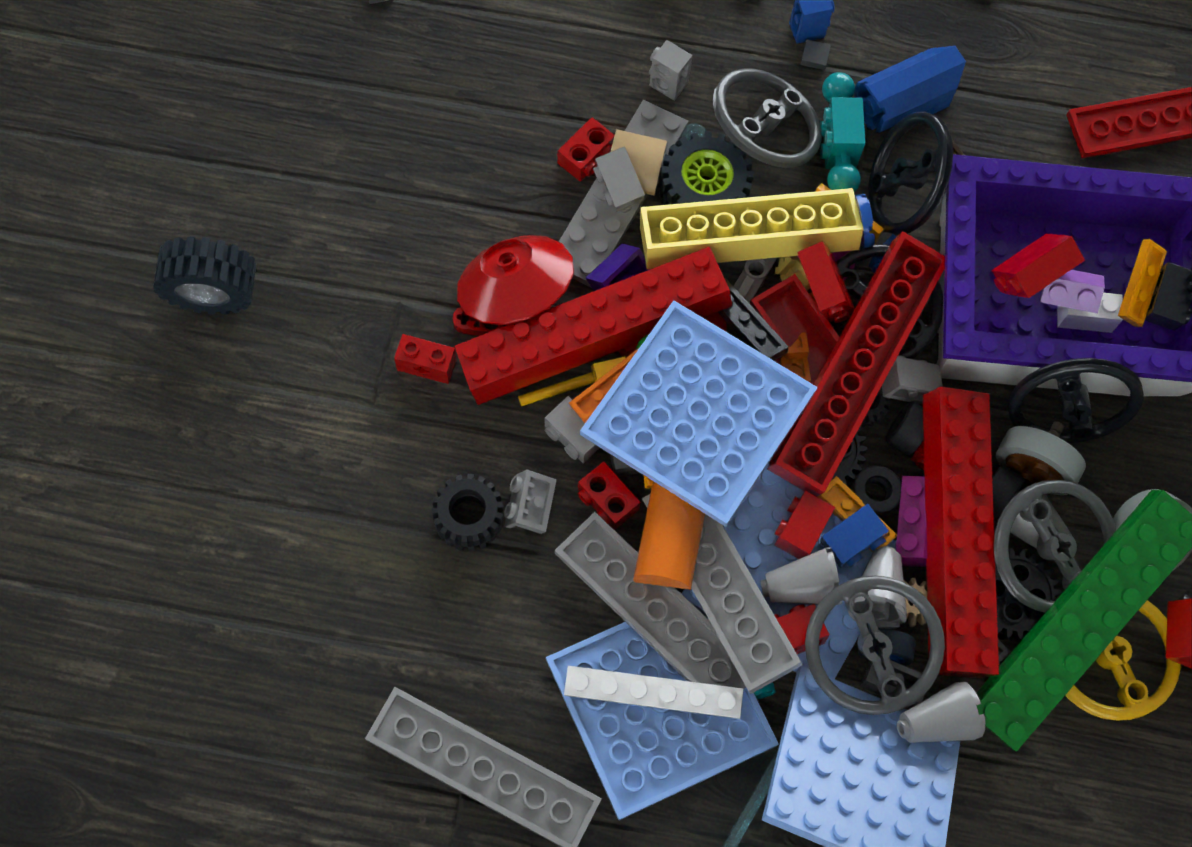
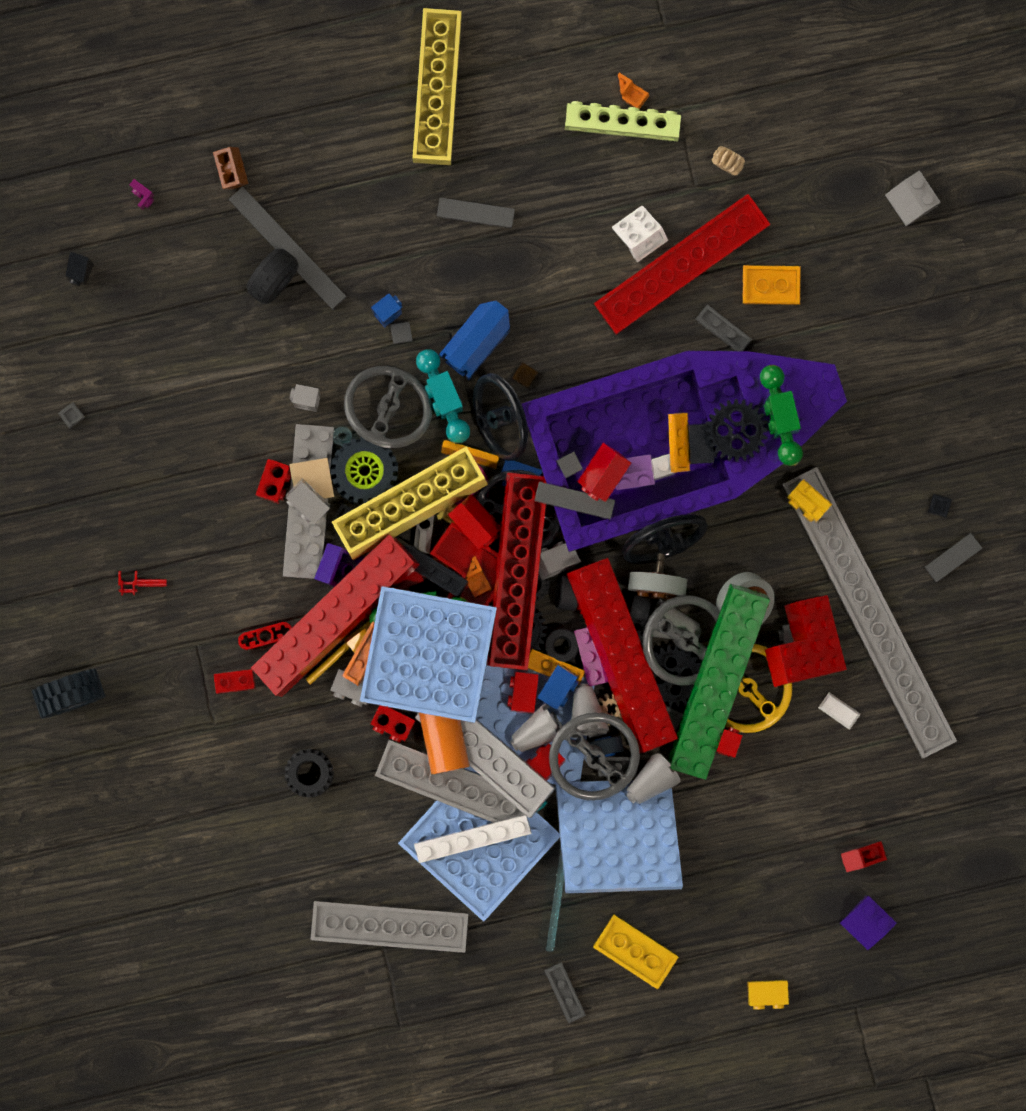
camera: 20 degrees left, 15 degrees up
red dish [457,235,574,325] -> none
light grey bracket [504,470,557,534] -> none
blue tile [855,194,875,248] -> none
none -> red piece [118,571,167,596]
none -> dark grey tile [534,482,615,520]
none -> dark grey tile [557,452,583,479]
none -> white bracket [612,206,668,262]
none -> red brick [716,727,743,758]

